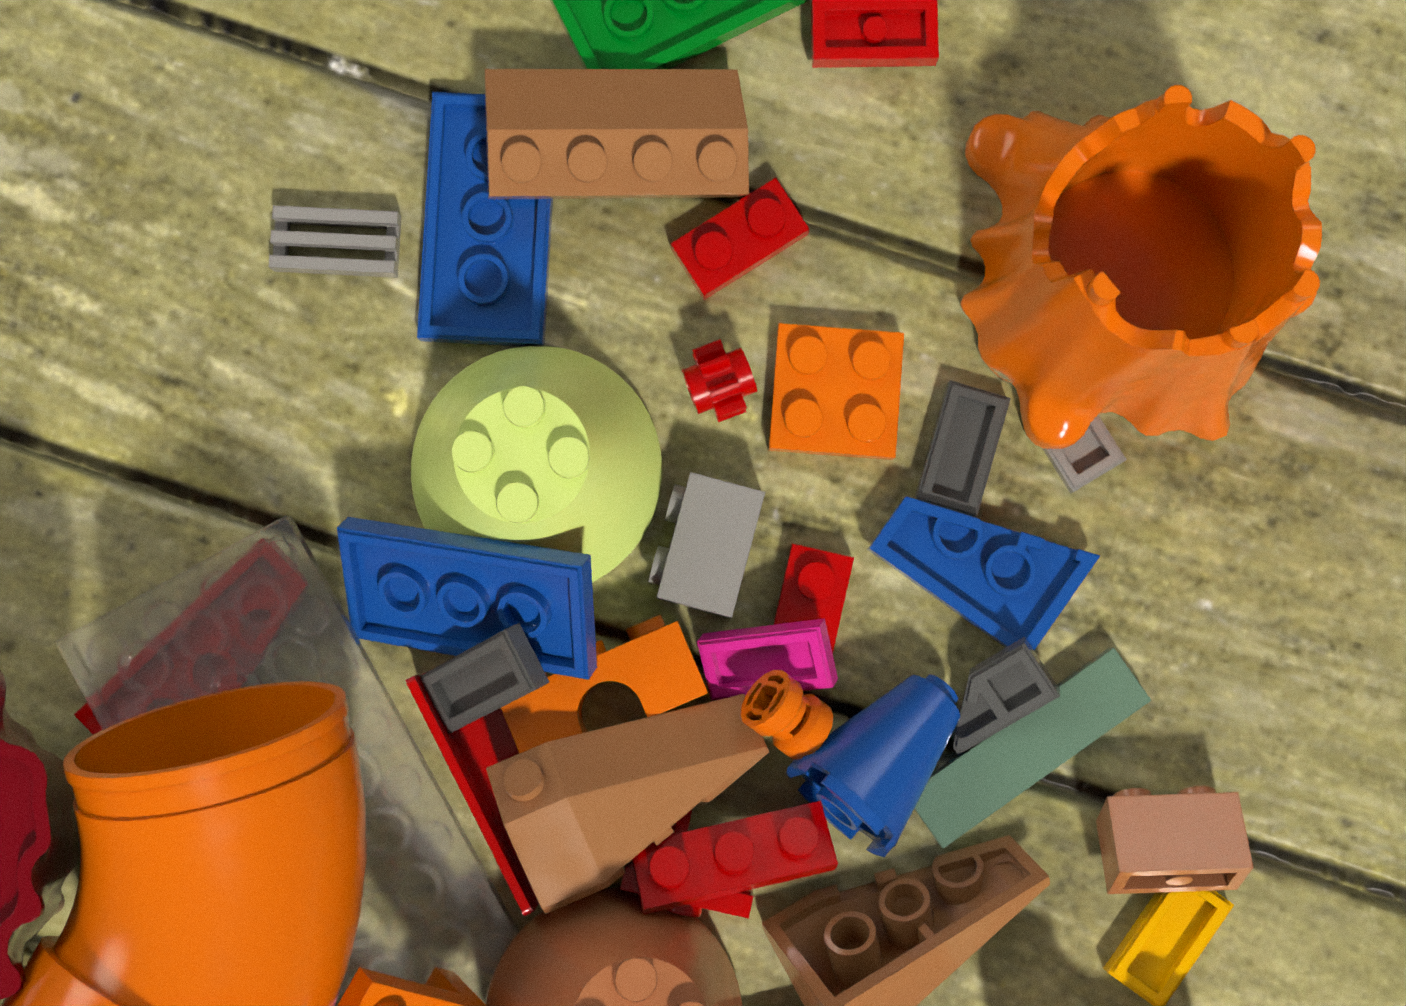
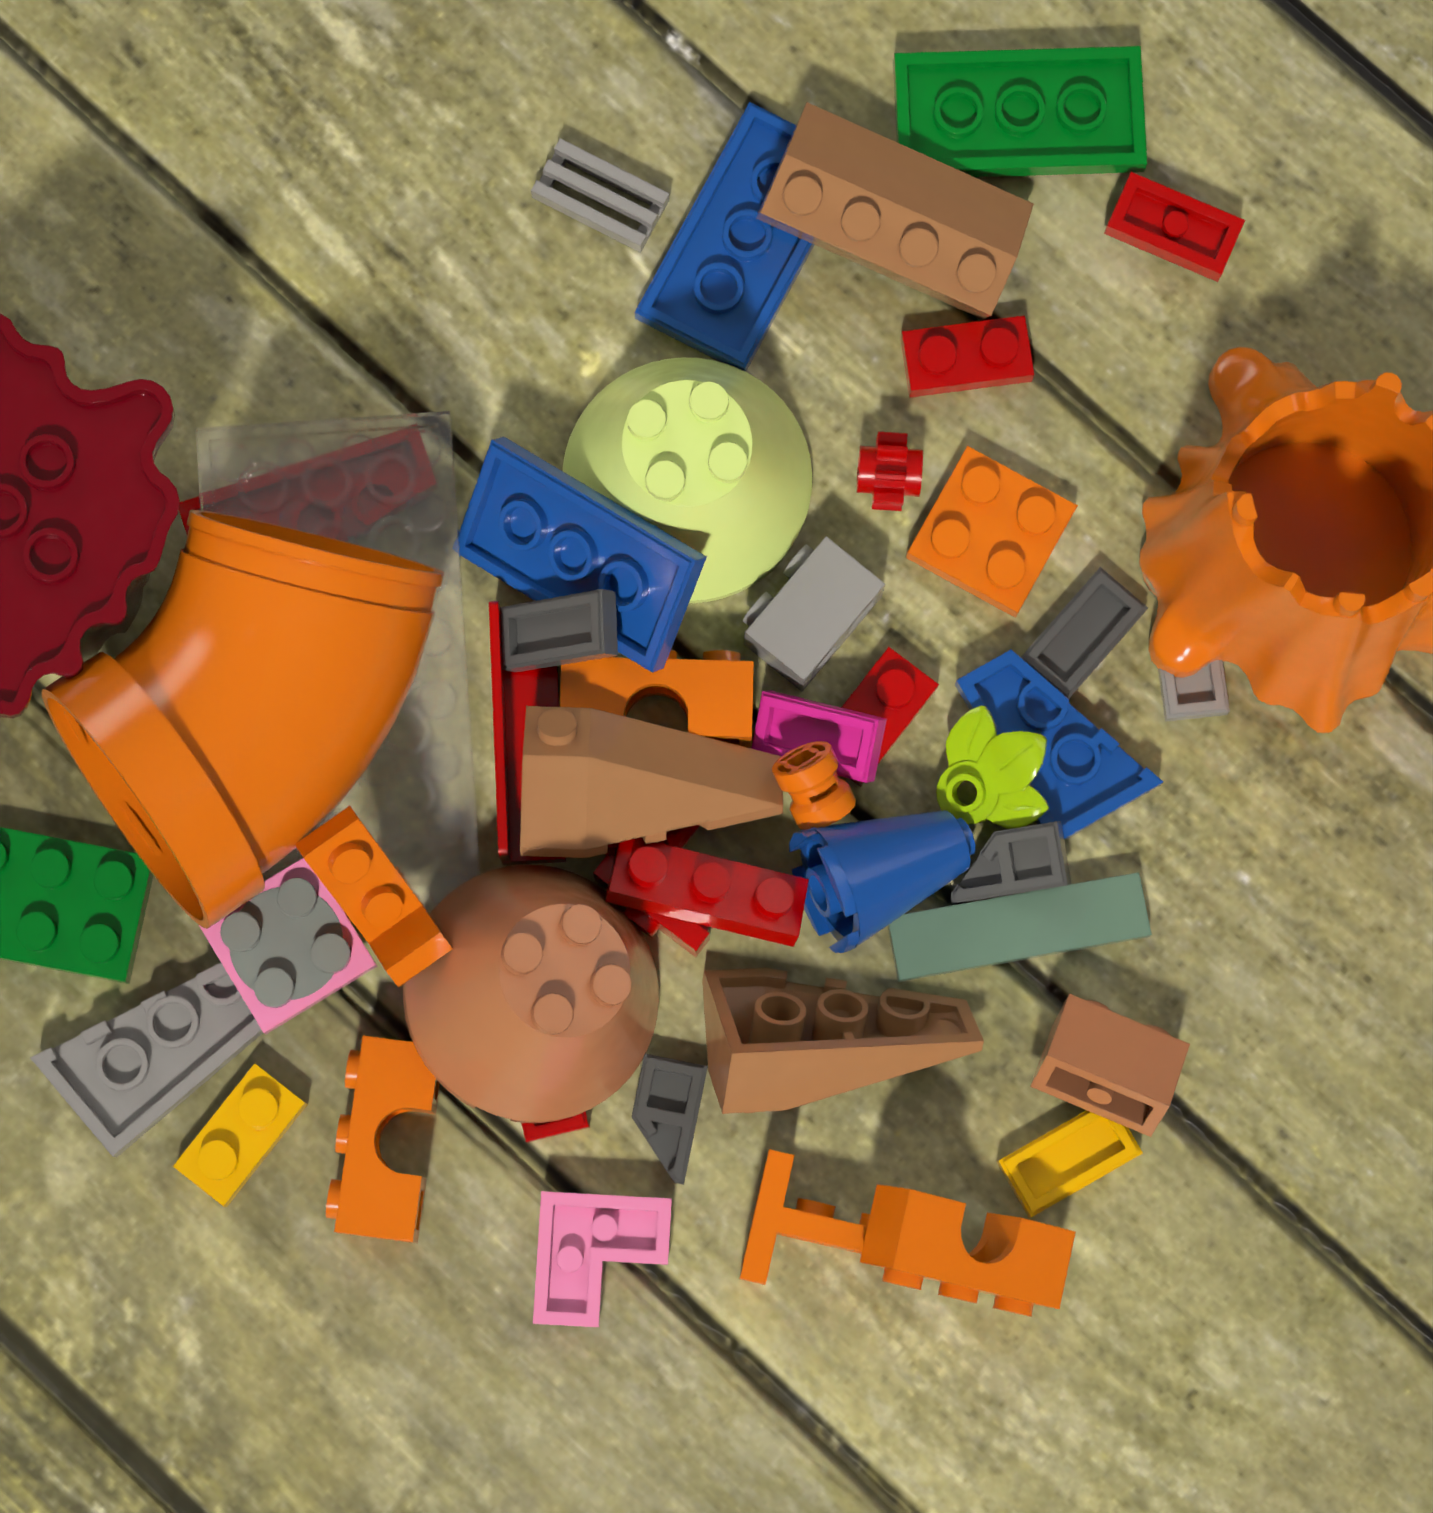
camera: 20 degrees right, 5 degrees down
none -> lime plate [936,706,1049,829]

